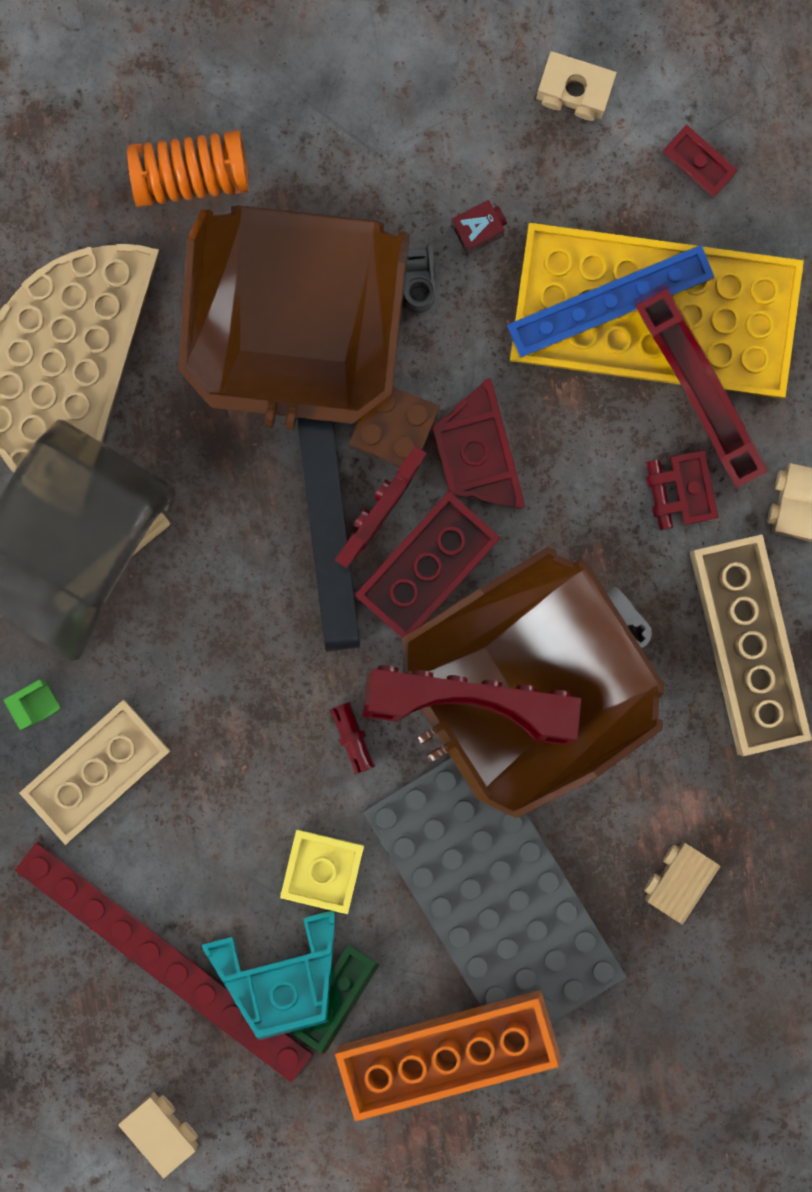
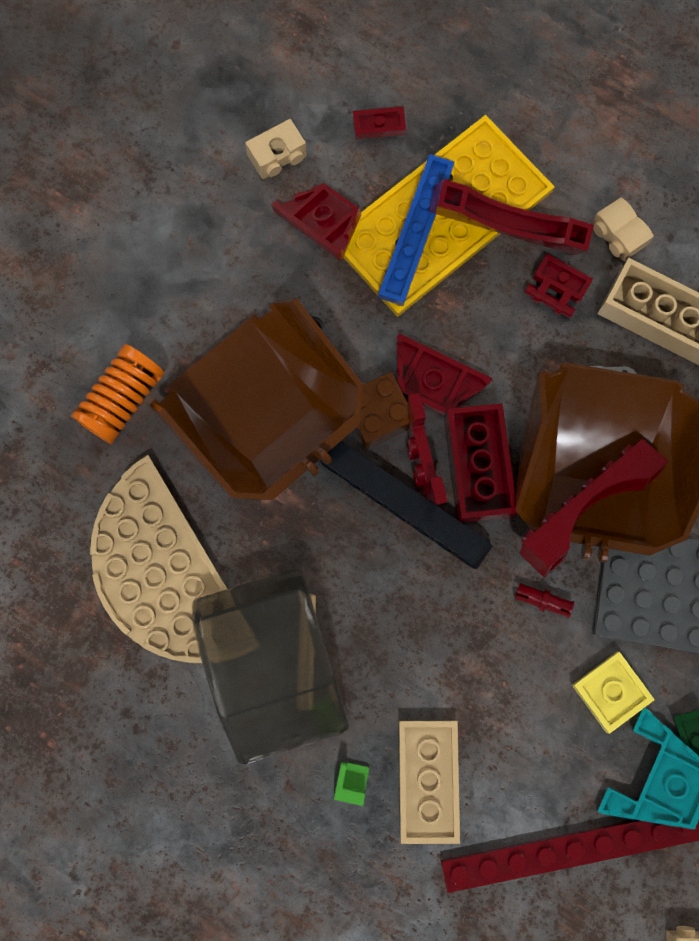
camera: 50 degrees left, 10 degrees down
dark red brick [451,200,507,255] -> none
none -> dark red wing [271,183,361,261]

